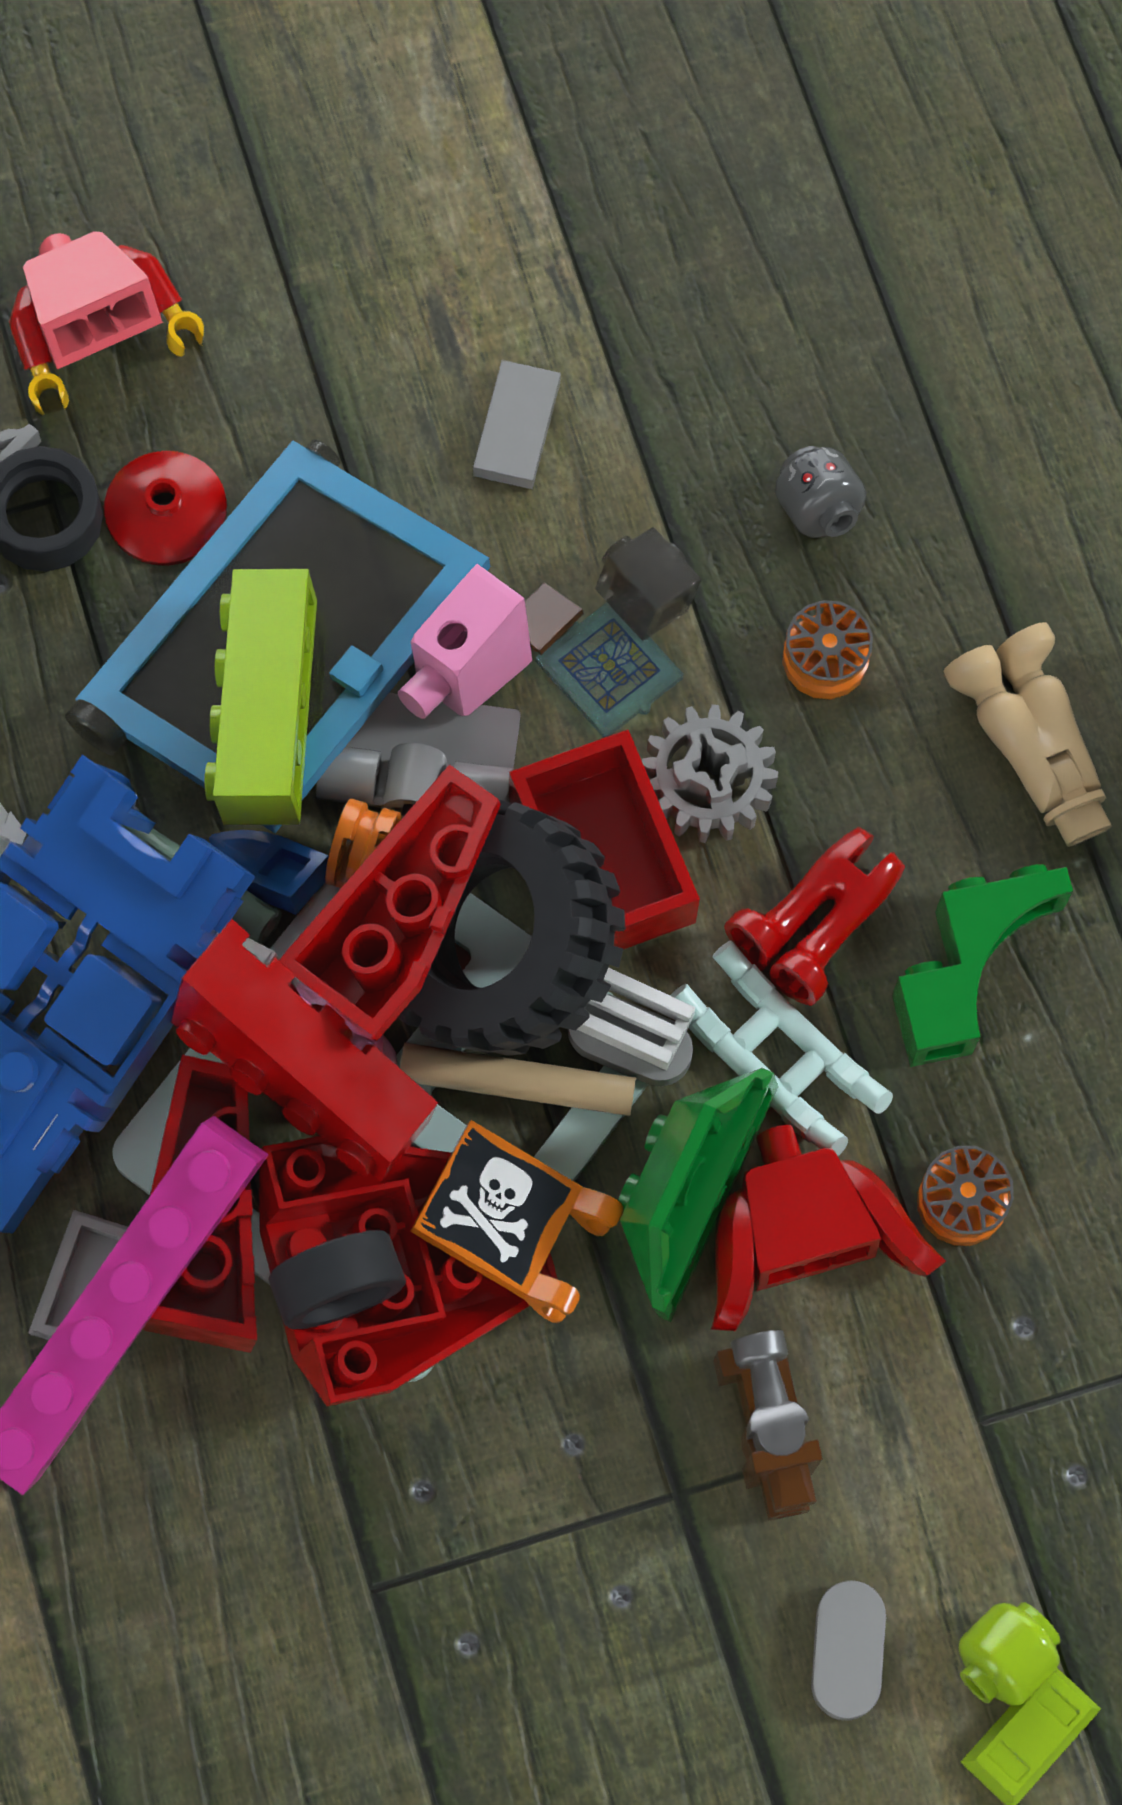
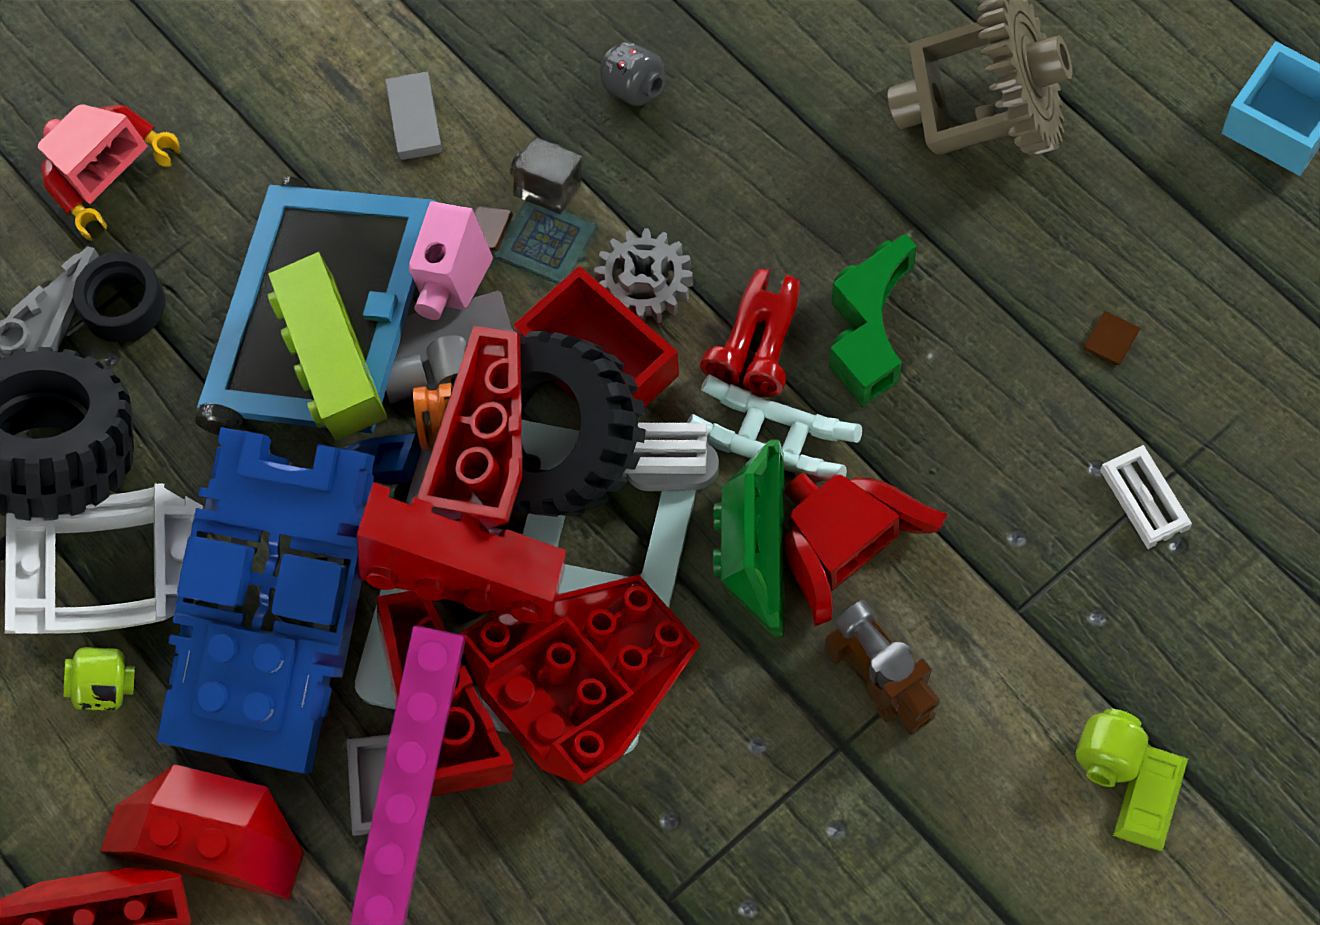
camera: 15 degrees left, 5 degrees down
red dish [104,451,227,566] -> none
black tyre [268,1231,406,1329] -> none
tan piece [400,1043,636,1116] -> none
flag [410,1120,623,1323] -> none
orange wheel [782,600,873,699] -> none
light grey tile [811,1581,886,1721] -> none
wheel [917,1146,1014,1246] -> none
tan piece [944,622,1112,847] -> none

